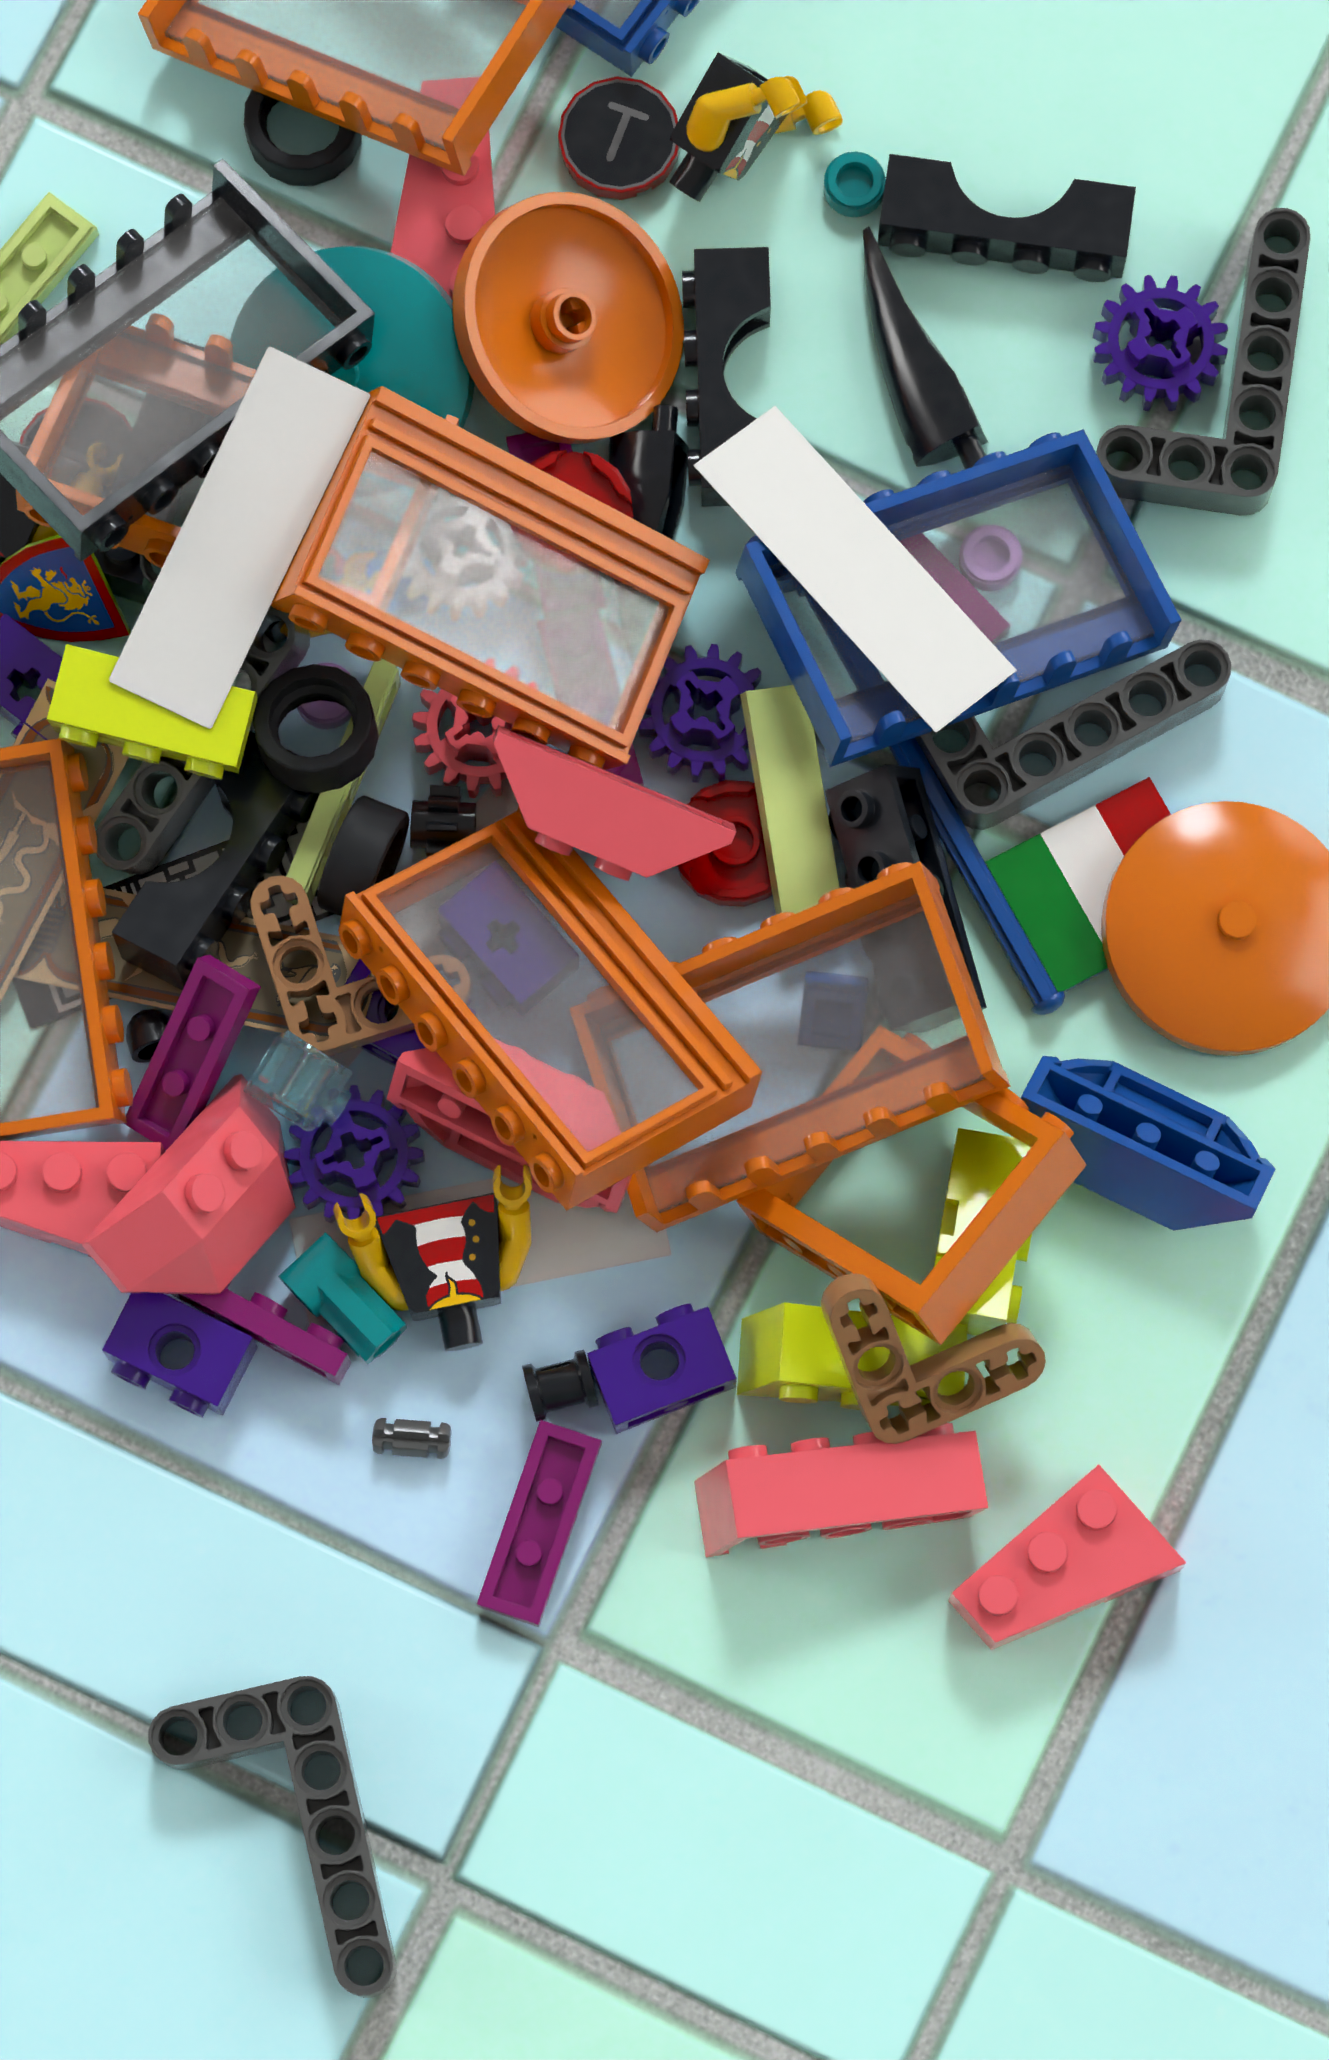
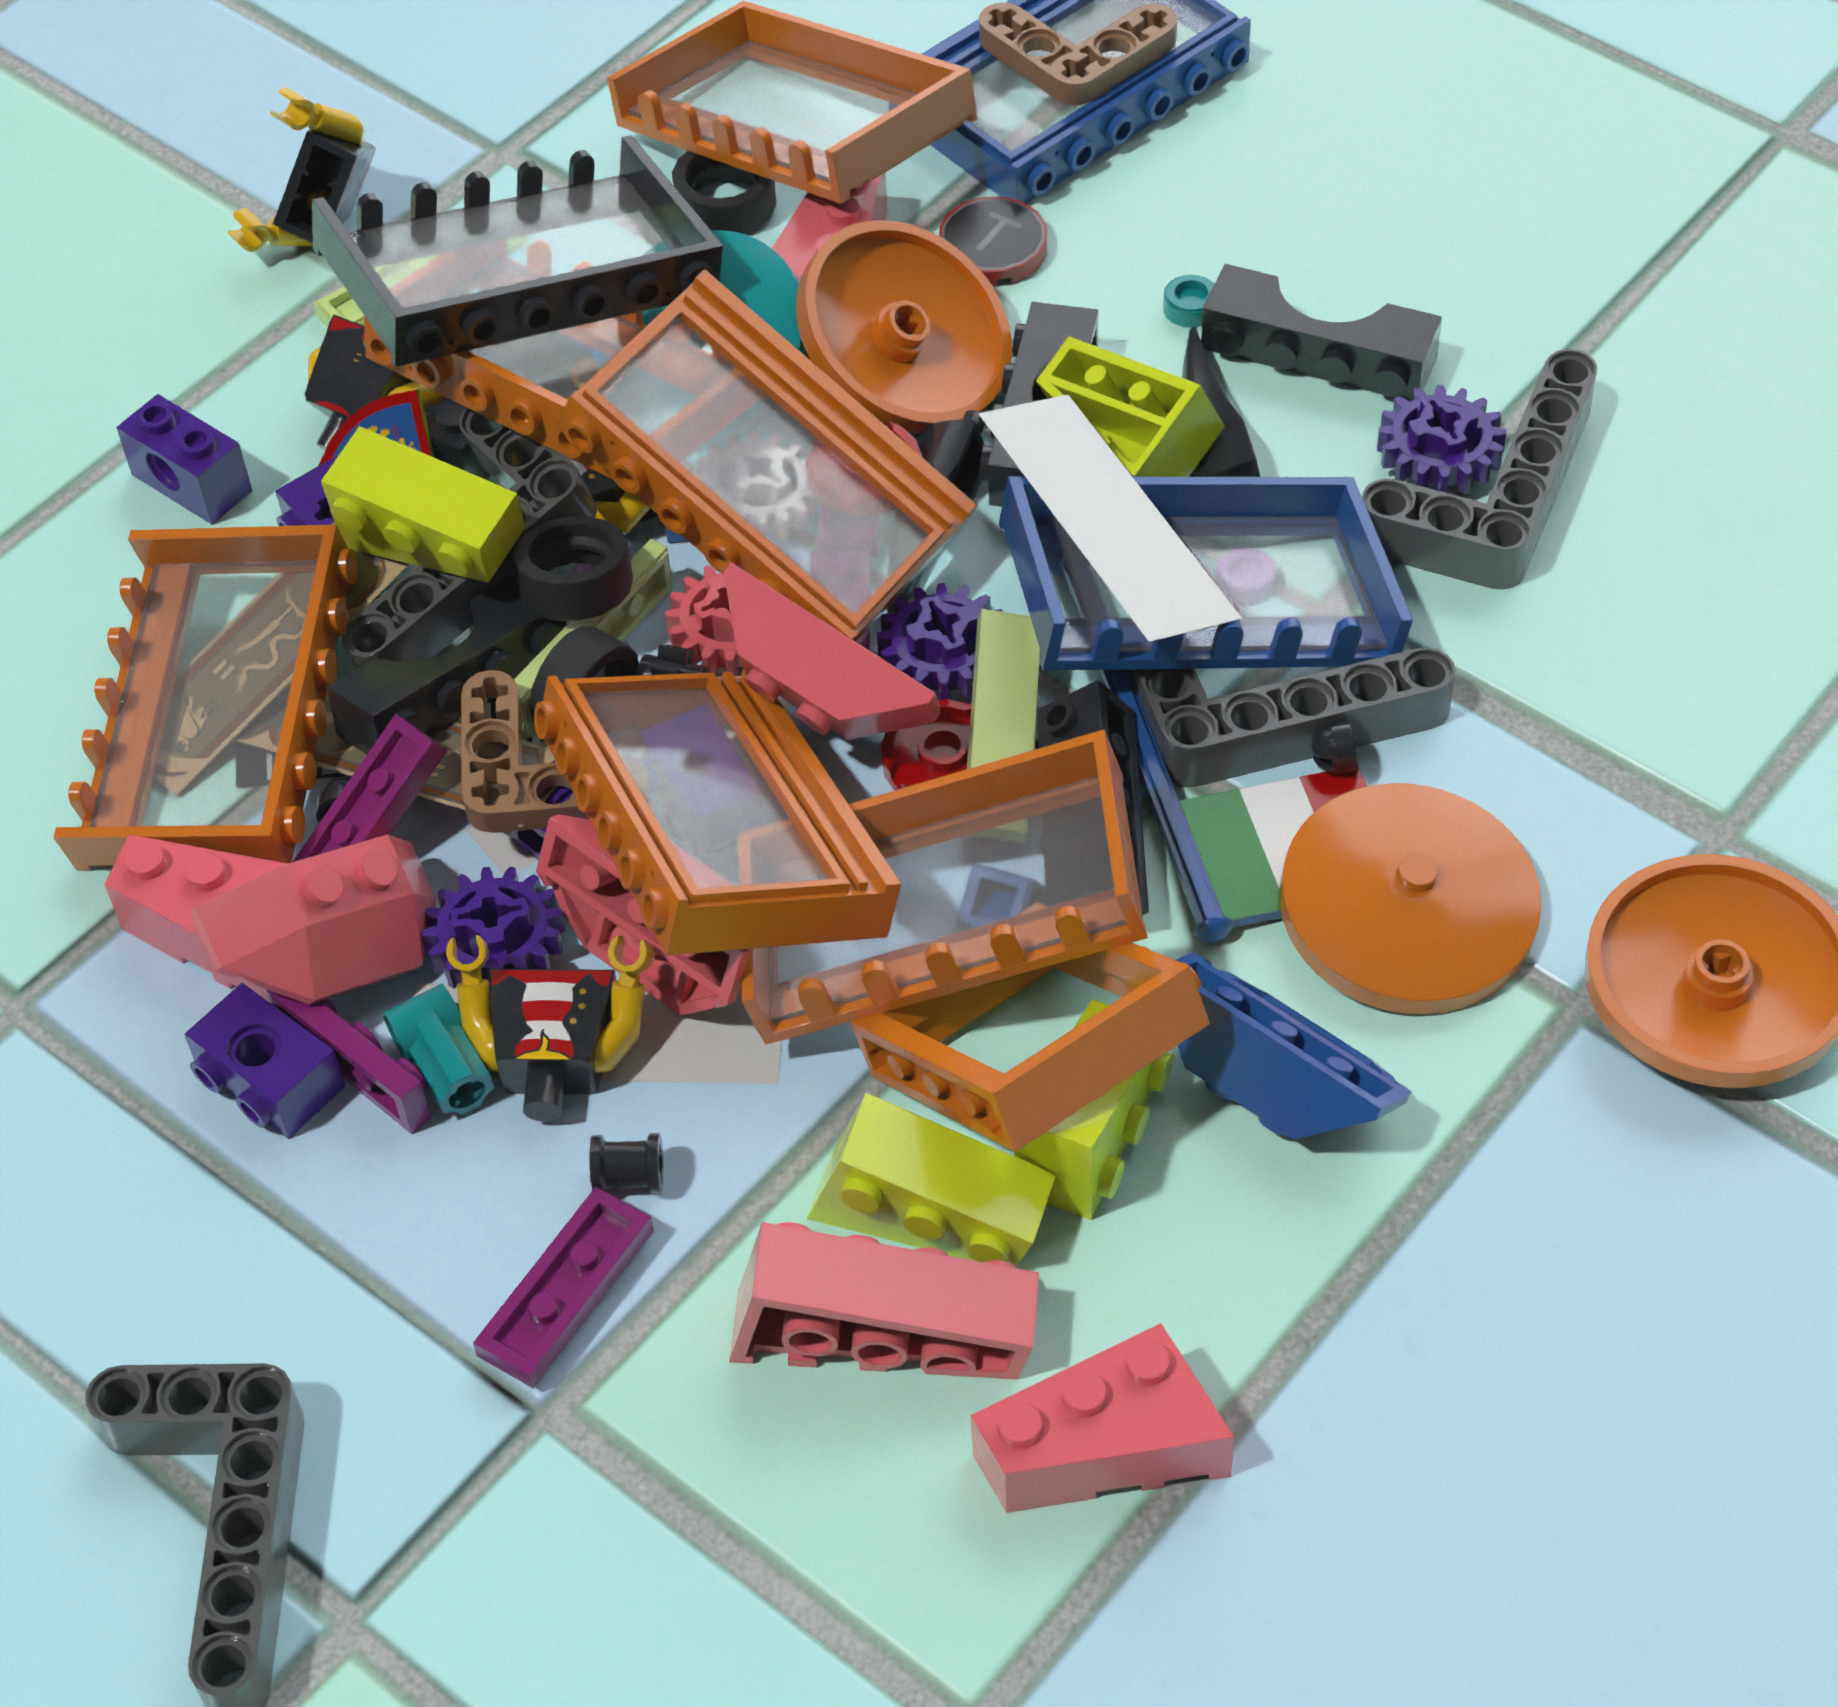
camera: 15 degrees right, 25 degrees down
white sticker [109,347,370,729] -> none
clear light blue brick [243,1030,353,1132] -> none
dark grey piece [372,1418,451,1459] -> none
dark purple brick [587,1303,737,1434] -> none
torso [669,52,843,202] -> none
medium nougat beam [821,1273,1046,1444] -> none
none -> neon yellow wedge [1036,336,1225,477]
none -> black hinge [1311,721,1359,774]

